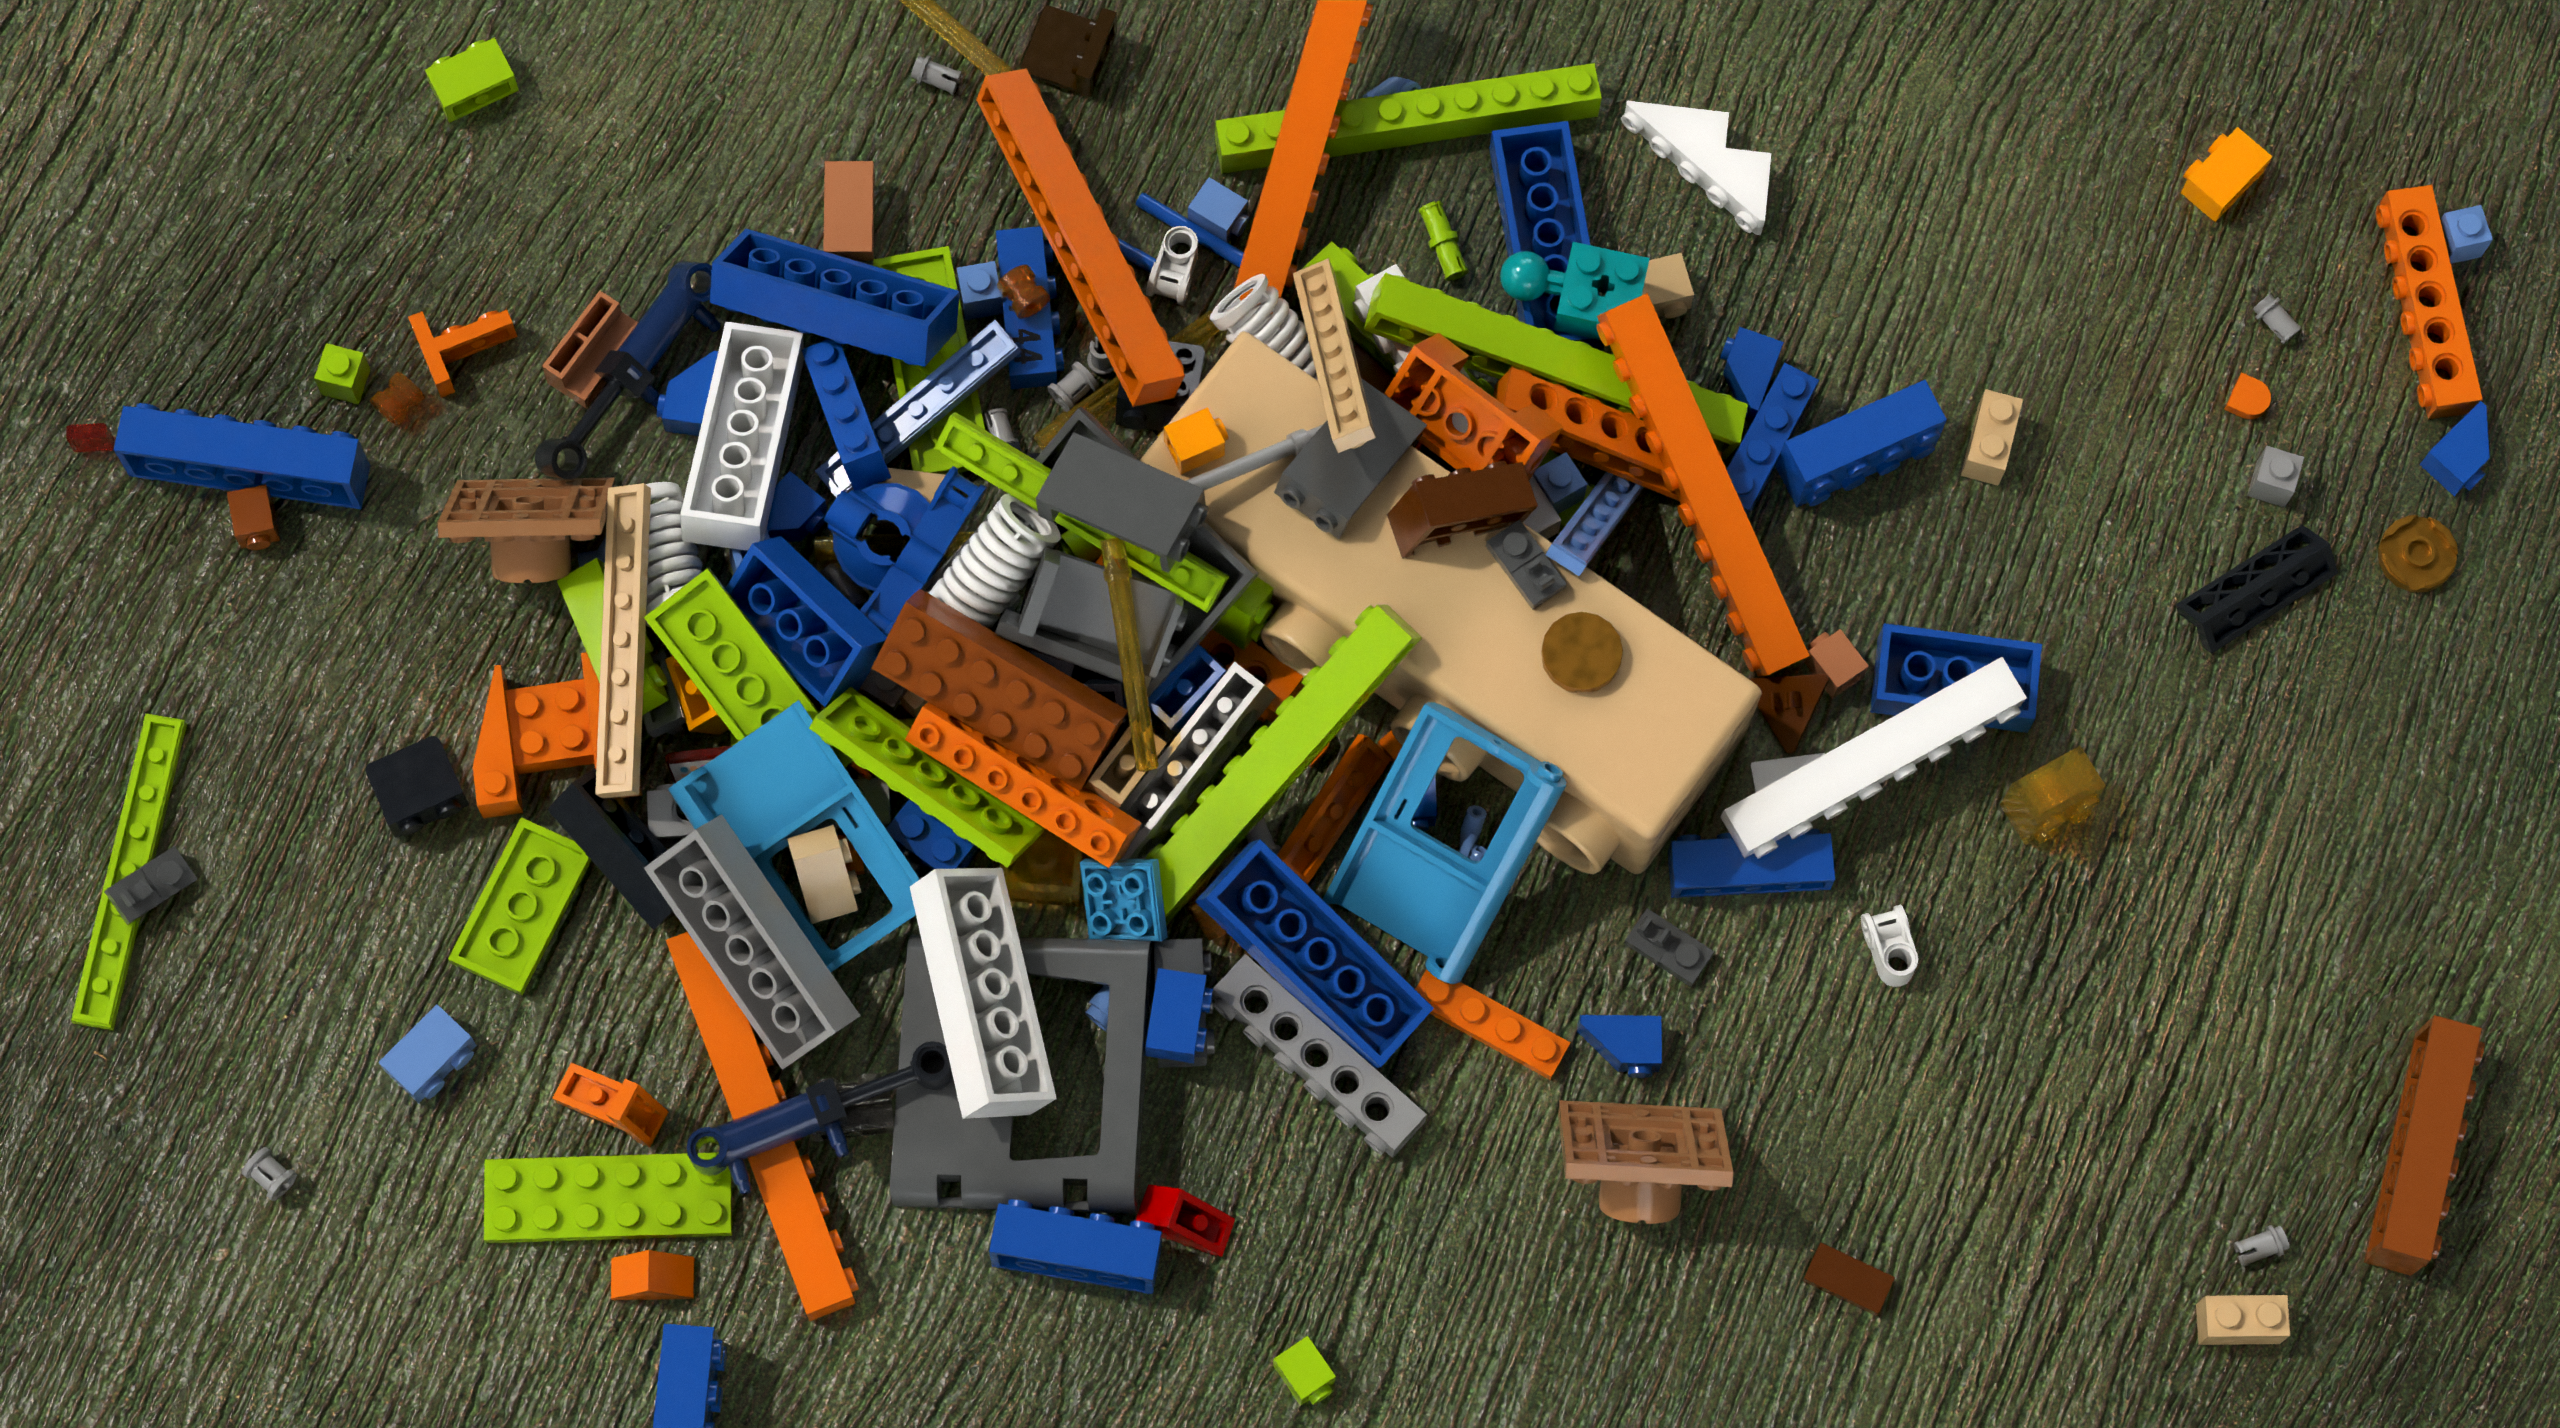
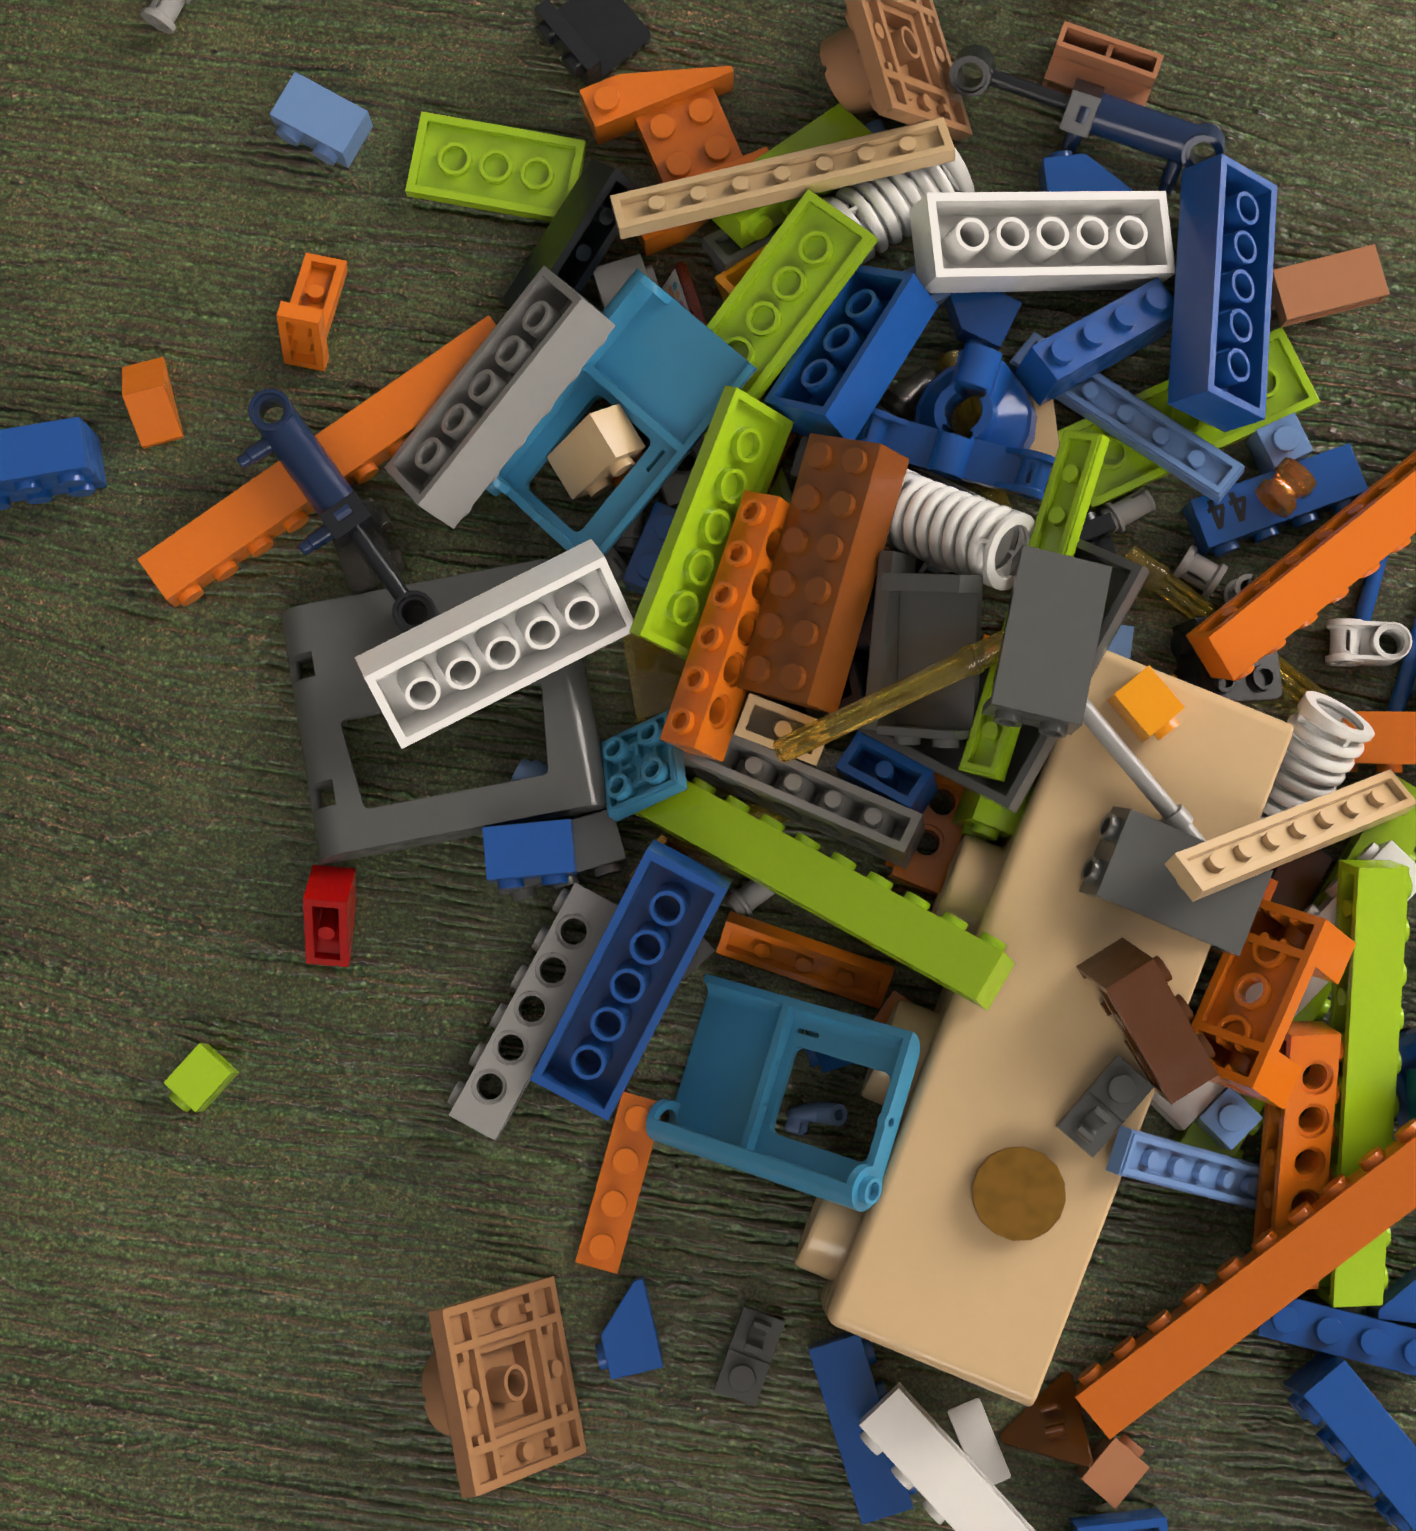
camera: 80 degrees right, 10 degrees up
lime plate [484,1152,732,1243] -> none
blue brick [989,1199,1162,1294] -> none

